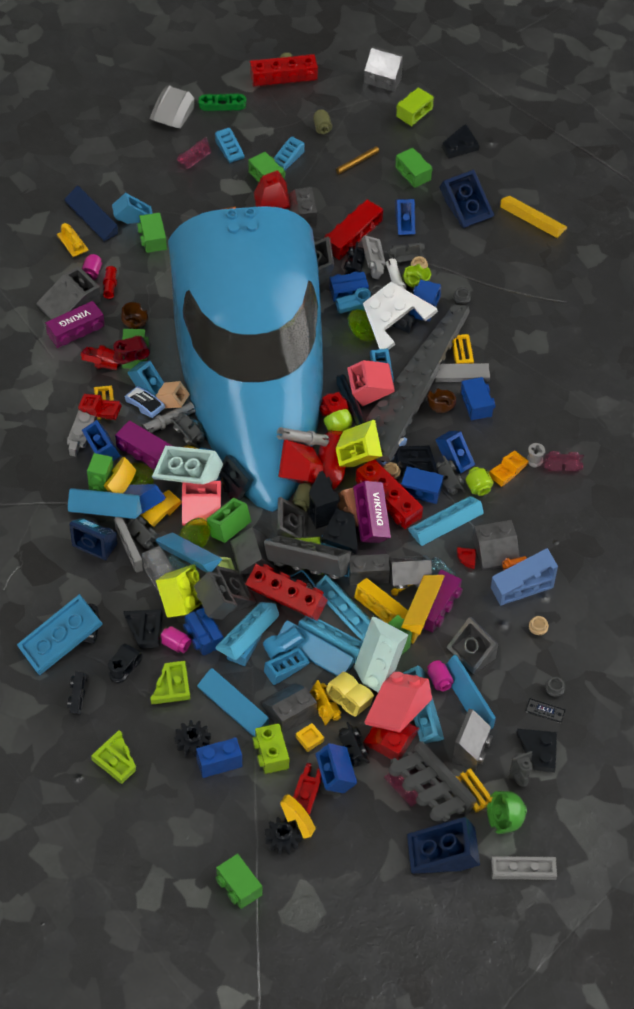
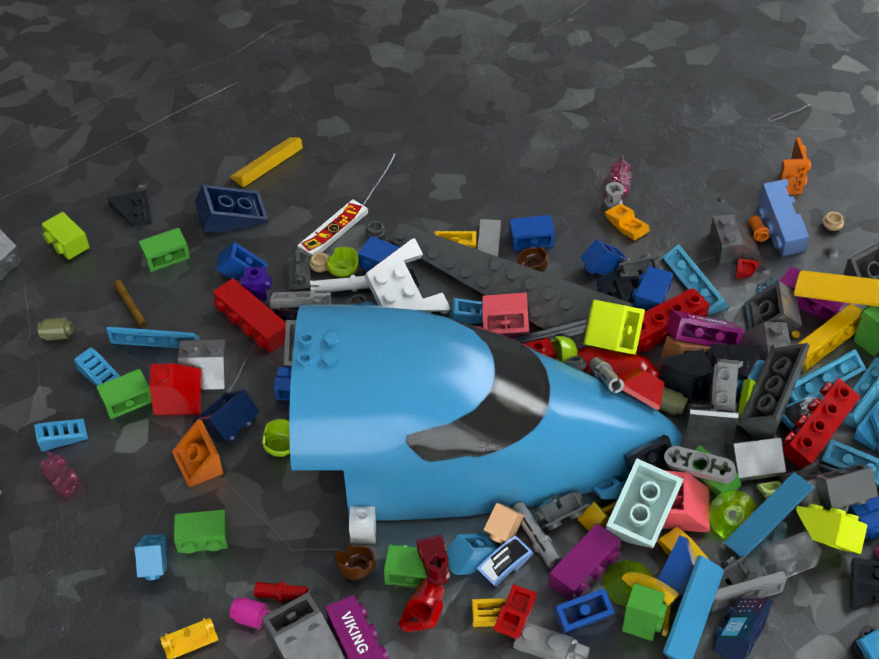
camera: 80 degrees left, 5 degrees down
dark blue slope [64,186,118,241] -> none
lime head [465,467,493,496] -> none
none -> dark azure slope [106,327,200,349]
none -> dark purple brick [240,267,272,301]
none -> tile [297,199,368,258]
none -> white brick [349,506,377,544]
none -> dark grey plate [565,356,587,371]
none -> light grey beam [664,446,736,484]
none -> light grey window [711,358,743,411]
none -> orange bracket [778,138,811,195]

